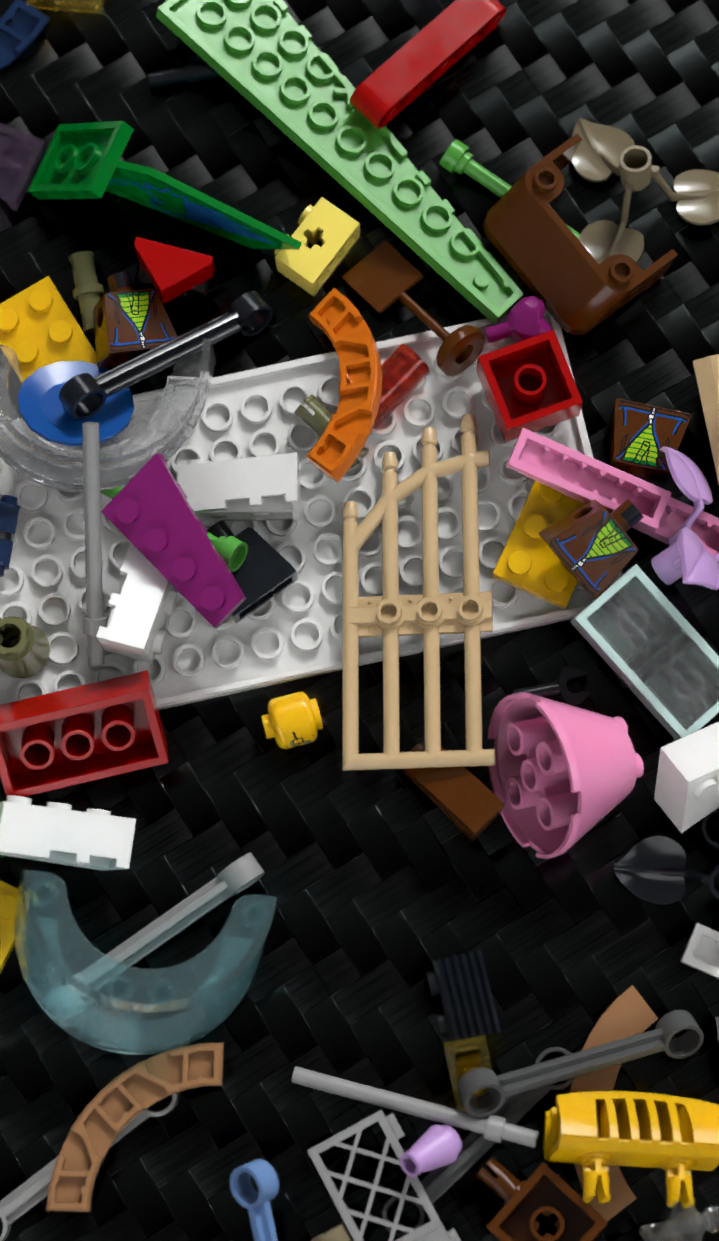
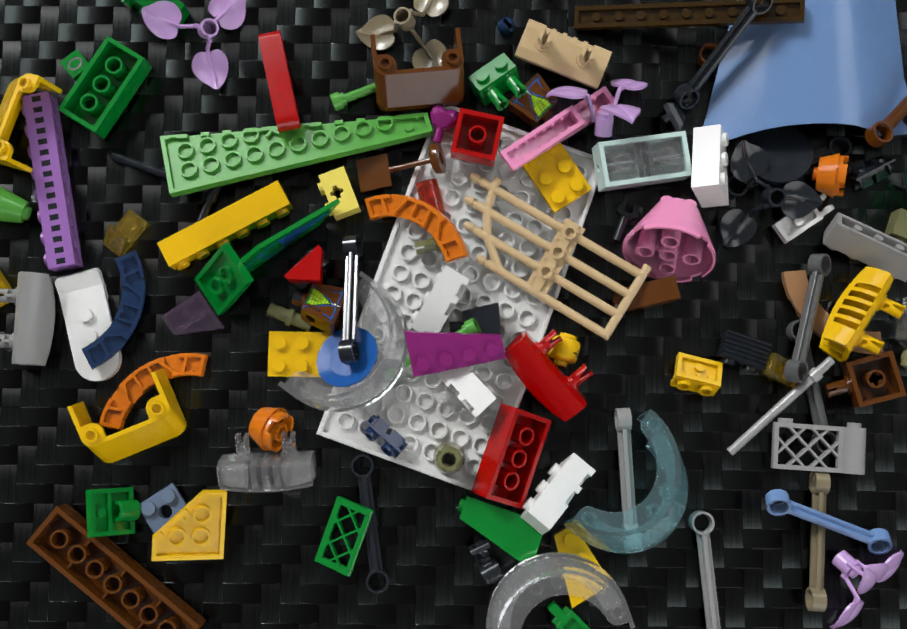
camera: 60 degrees left, 5 degrees up
medium nougat tile [46,1043,224,1212] -> none
light grey bar [82,422,107,666] -> none
lavender cone [400,1124,462,1177] -> none
reddish brown torso [538,499,644,599] -> none
none -> yellow brick [157,180,293,270]
none -> green brick [467,53,527,111]
none -> red piece [505,329,593,422]
none -> yellow bracket [670,352,723,396]

